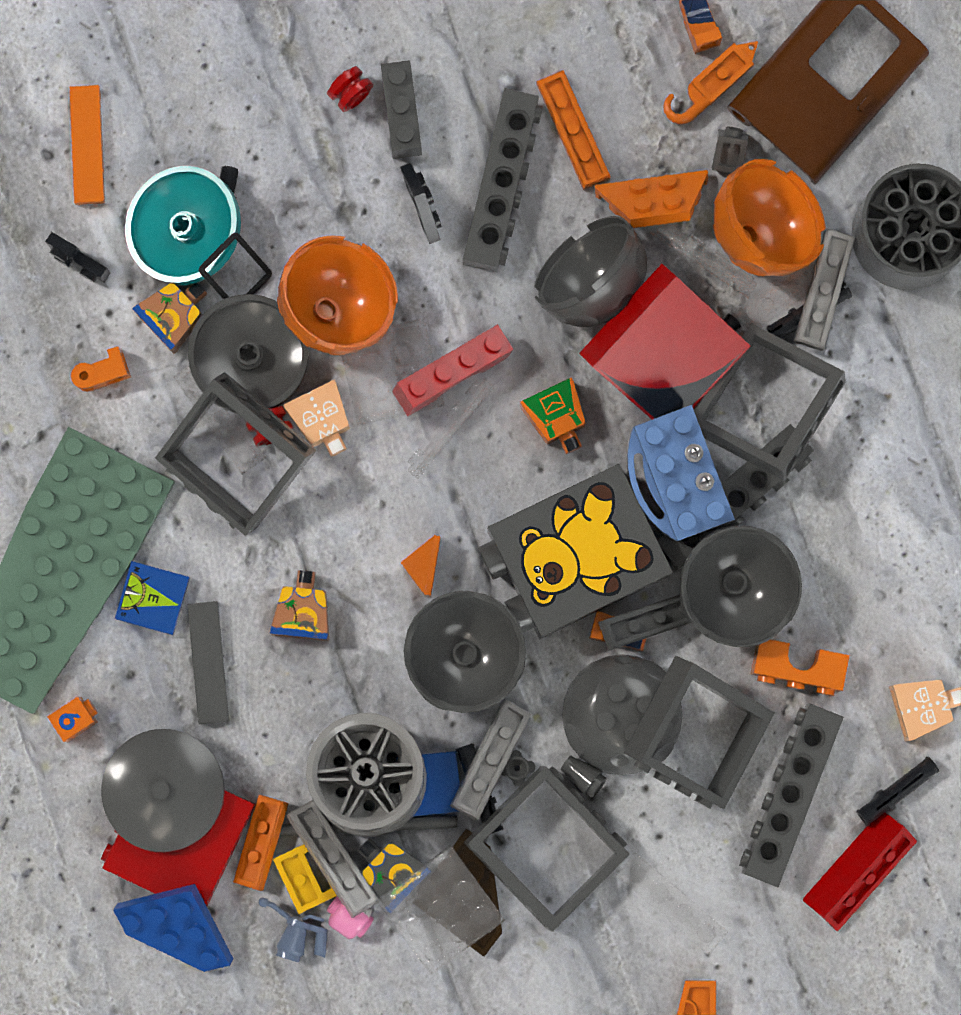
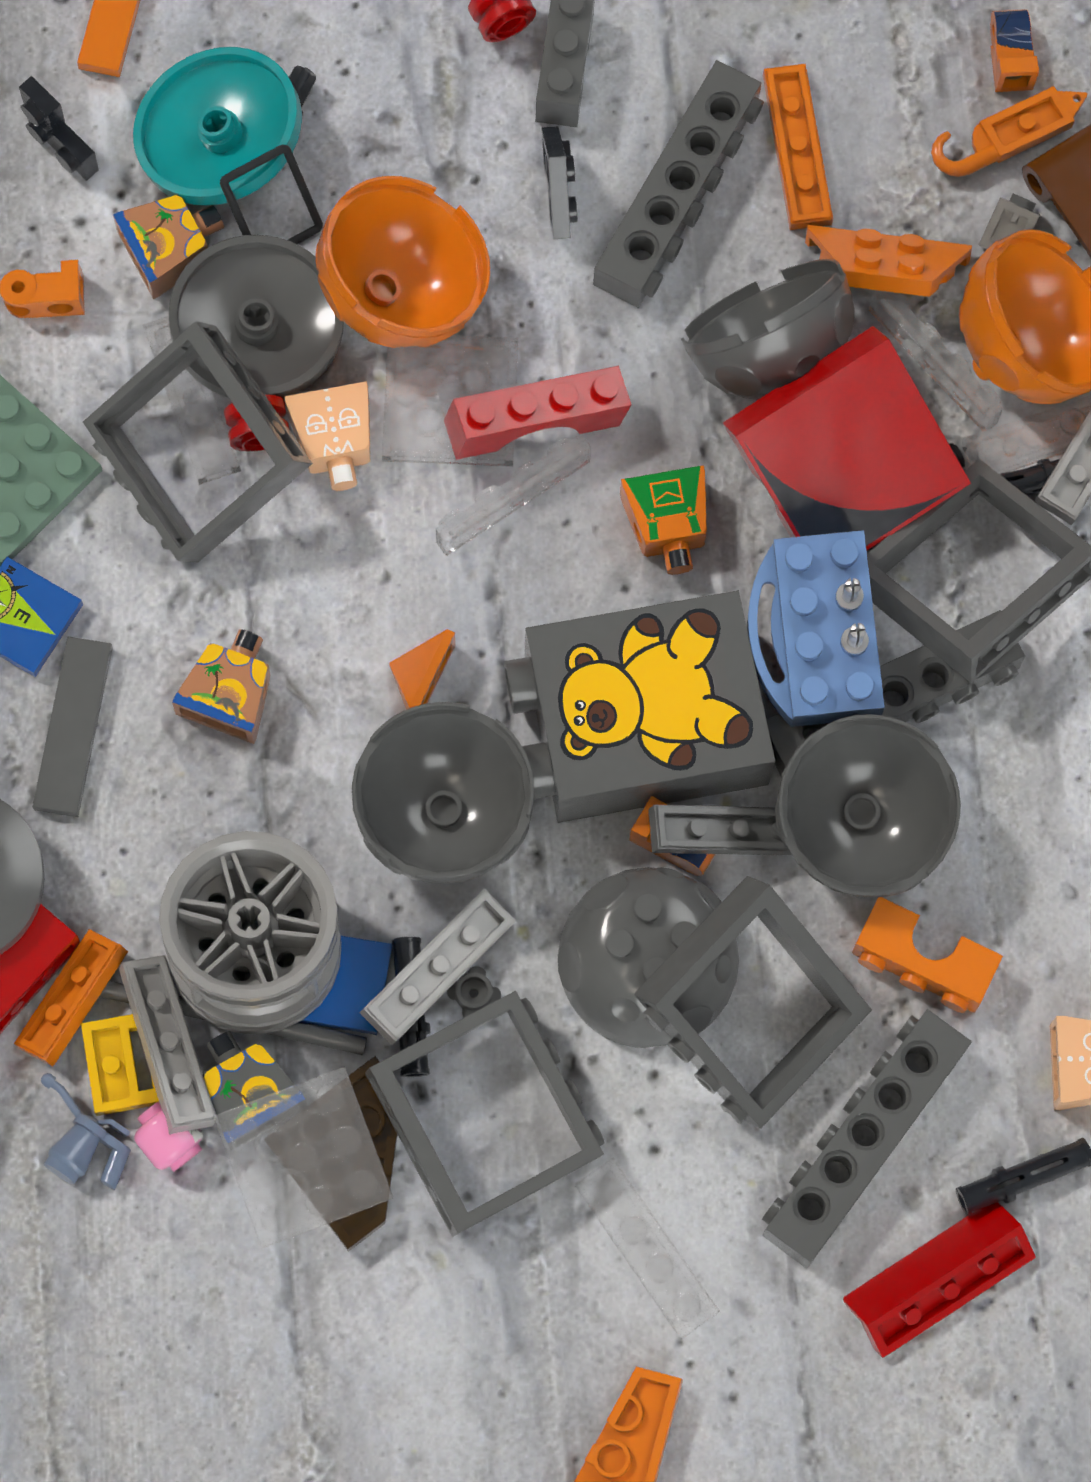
camera: 15 degrees right, 10 degrees down
dark grey cone [560,755,607,798] -> none

